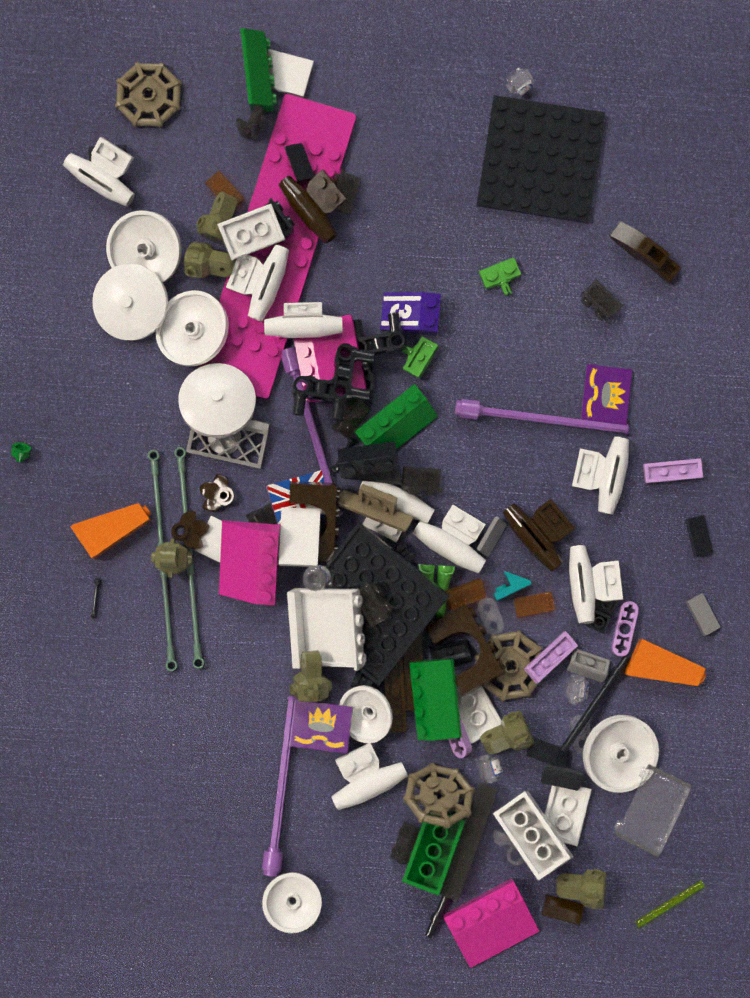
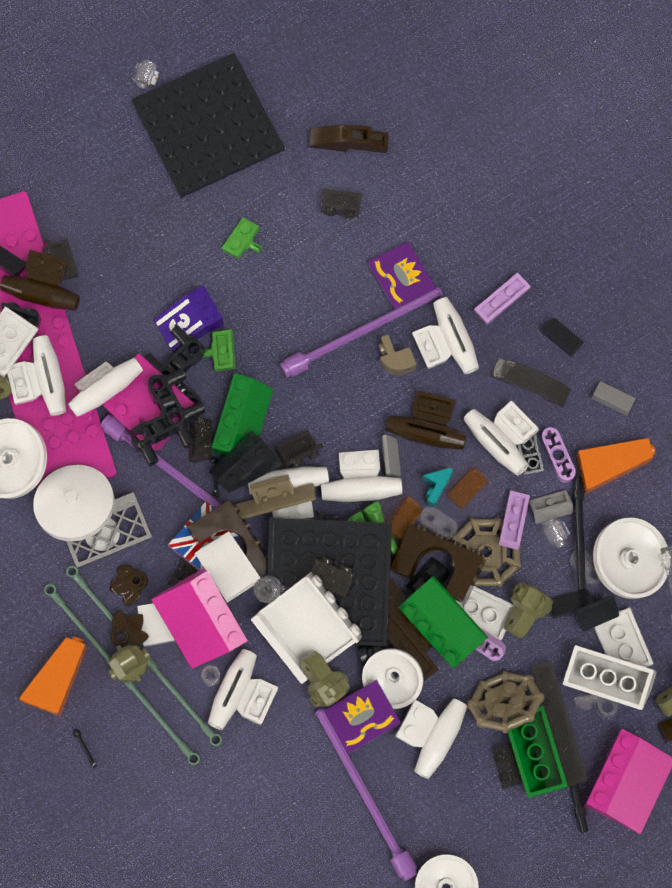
camera: 35 degrees left, 10 degrees down
clear head [475,754,503,784] -> none
none -> clear bush [201,665,221,687]
none -> white plate [208,649,278,730]
none -> dark tan brick [378,335,417,376]
none -> clear smoke slope [491,358,571,407]

